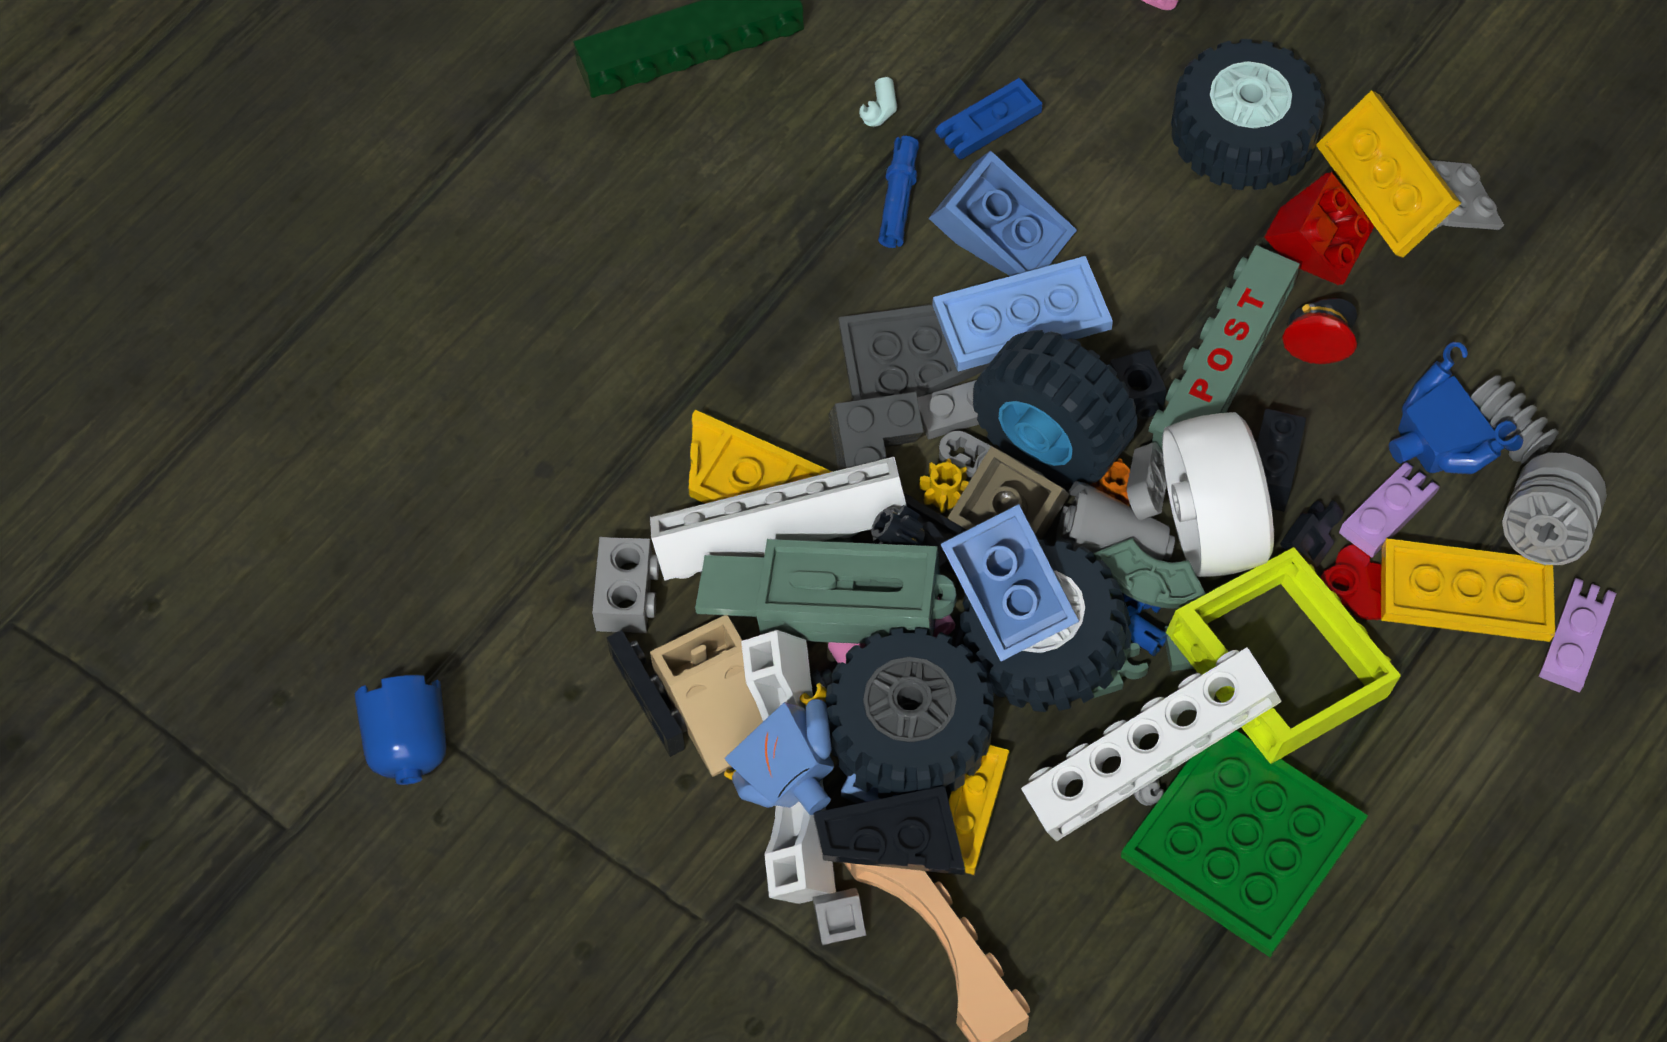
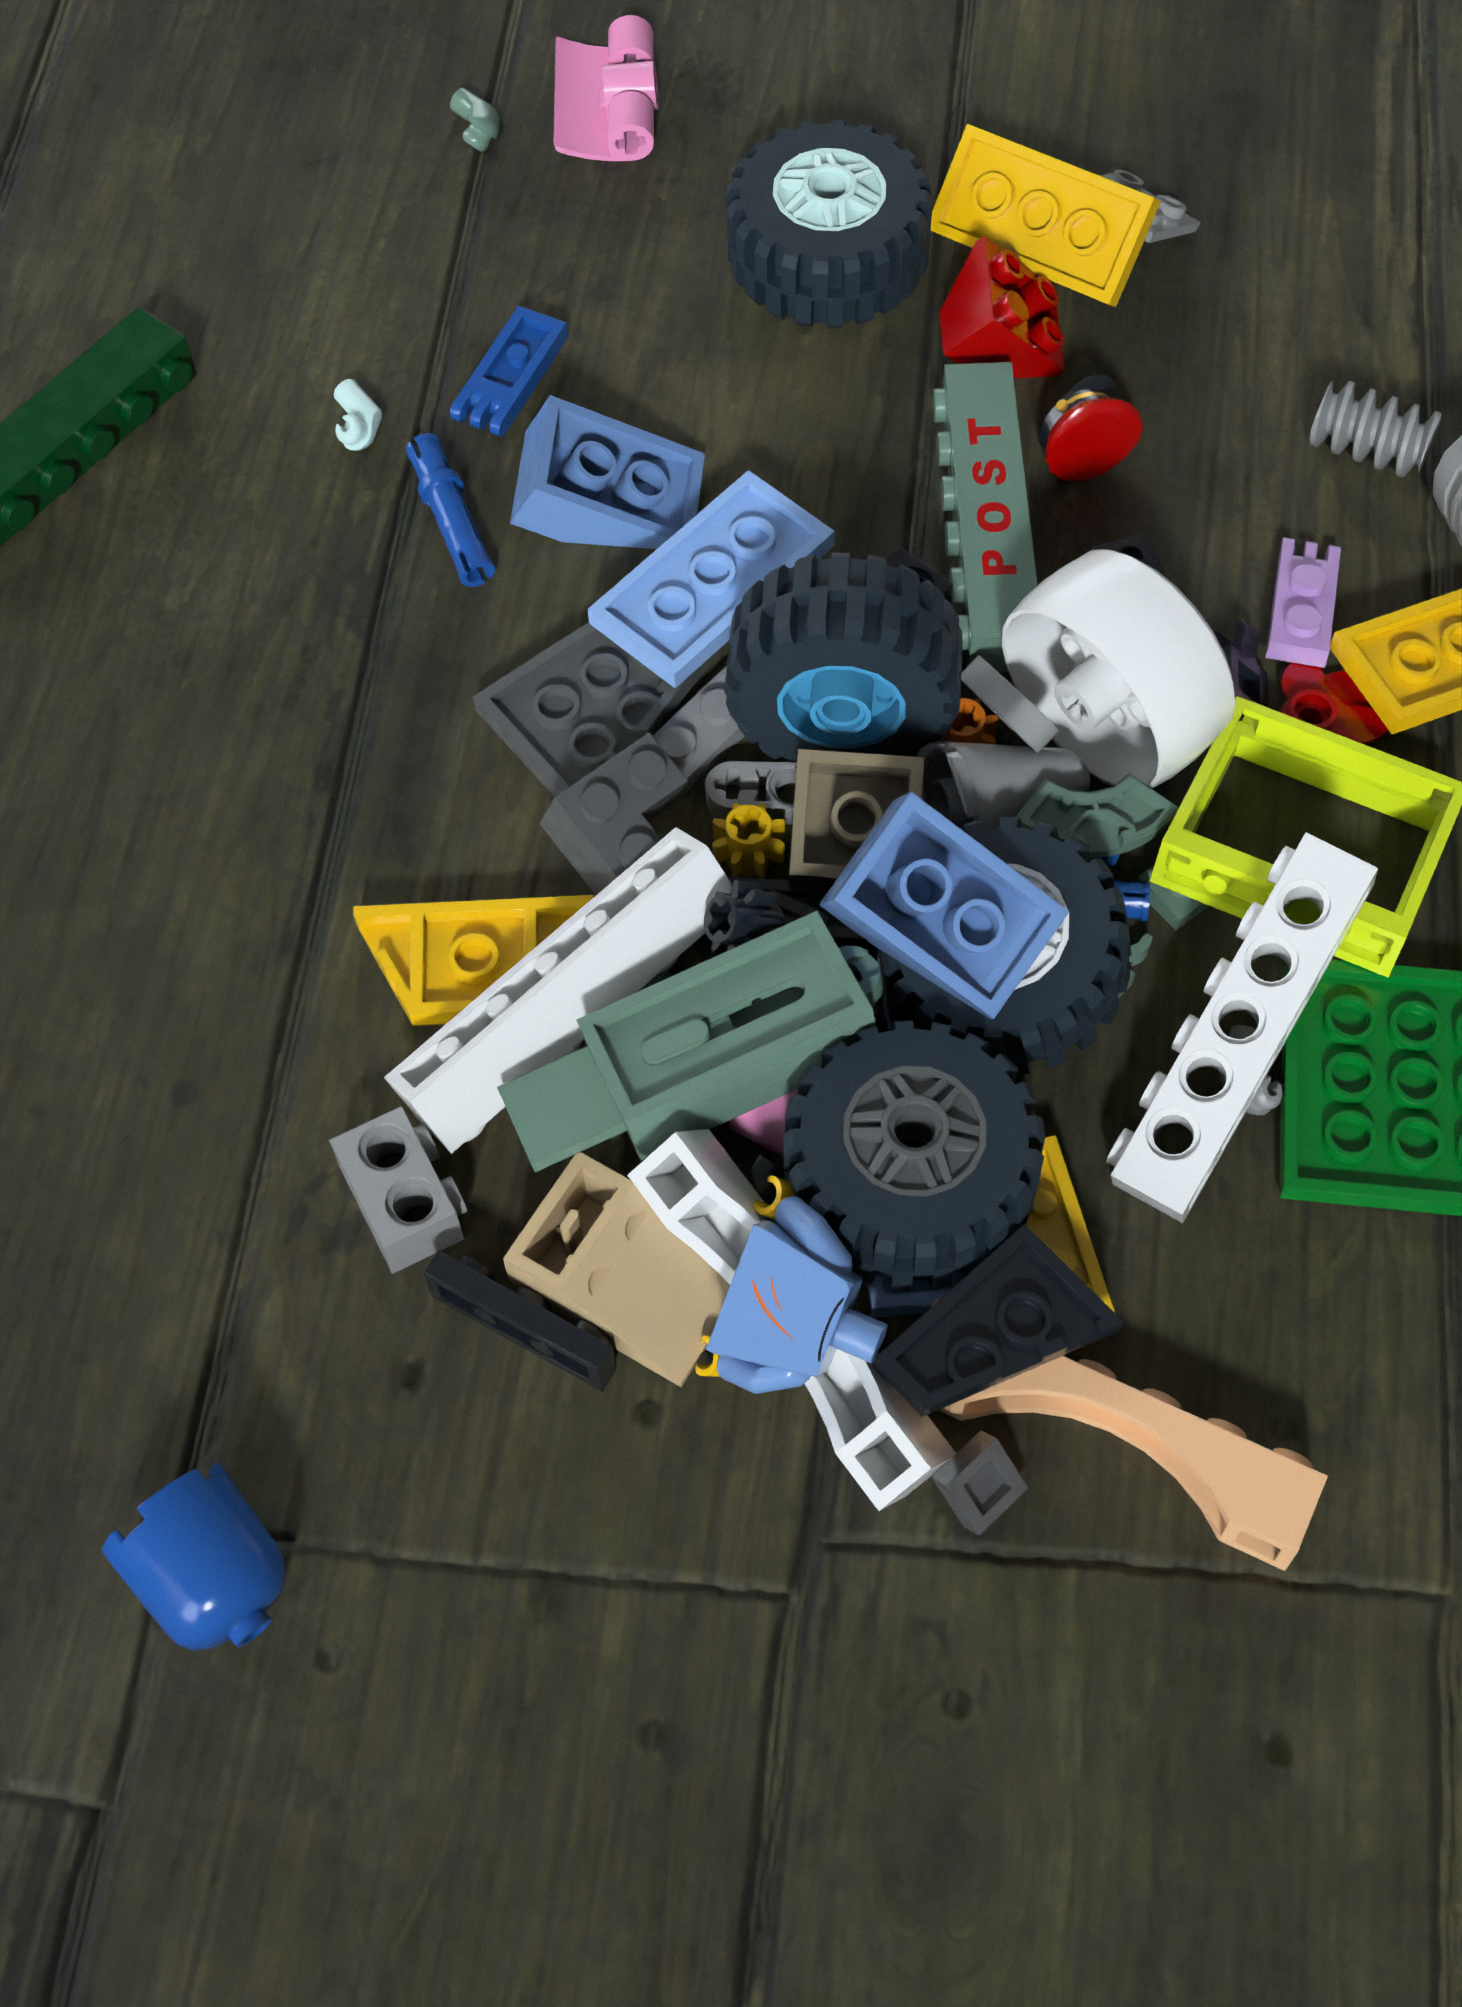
camera: 30 degrees left, 0 degrees up
blue torso [1389,342,1523,474] -> none

